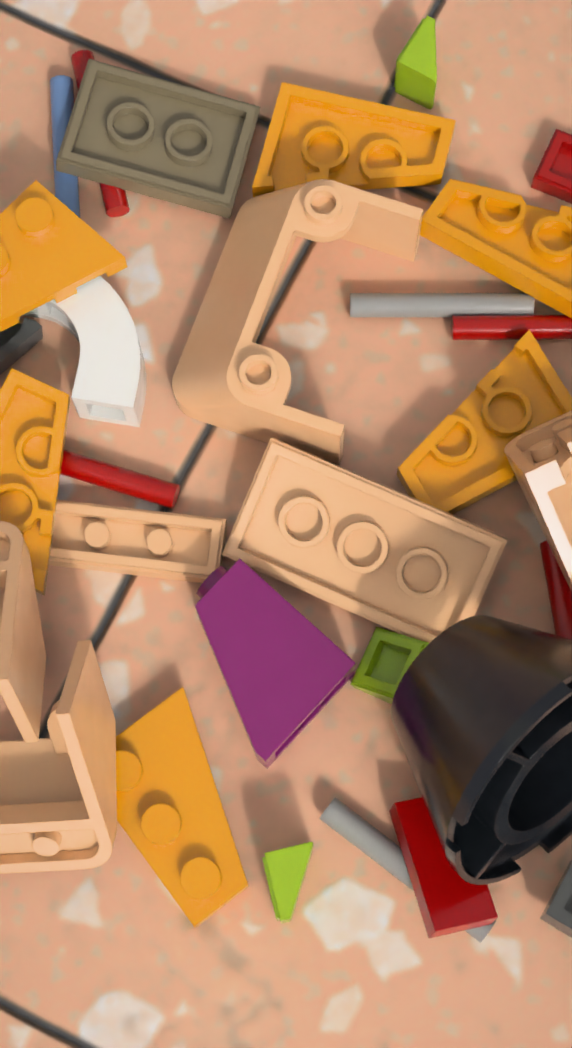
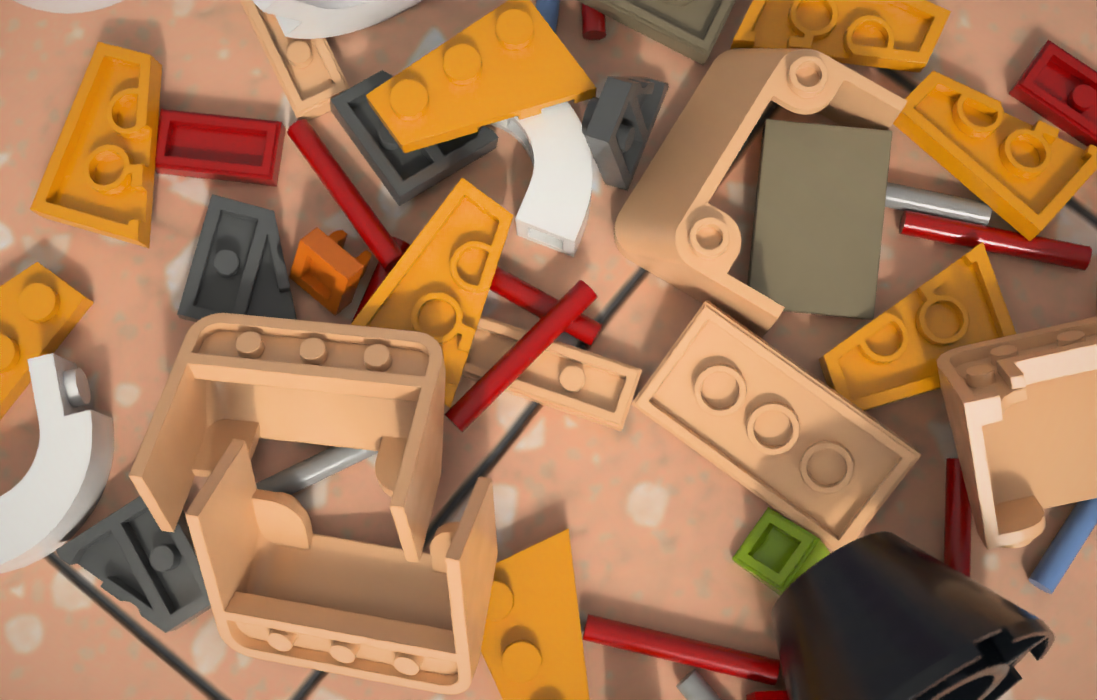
camera: 10 degrees right, 5 degrees up
magenta slope [195,558,356,769] -> none
none -> red bar [444,280,598,433]
none -> dark grey wing [582,76,669,191]
none -> red bar [582,614,780,686]
none -> dark tan tile [747,119,892,320]

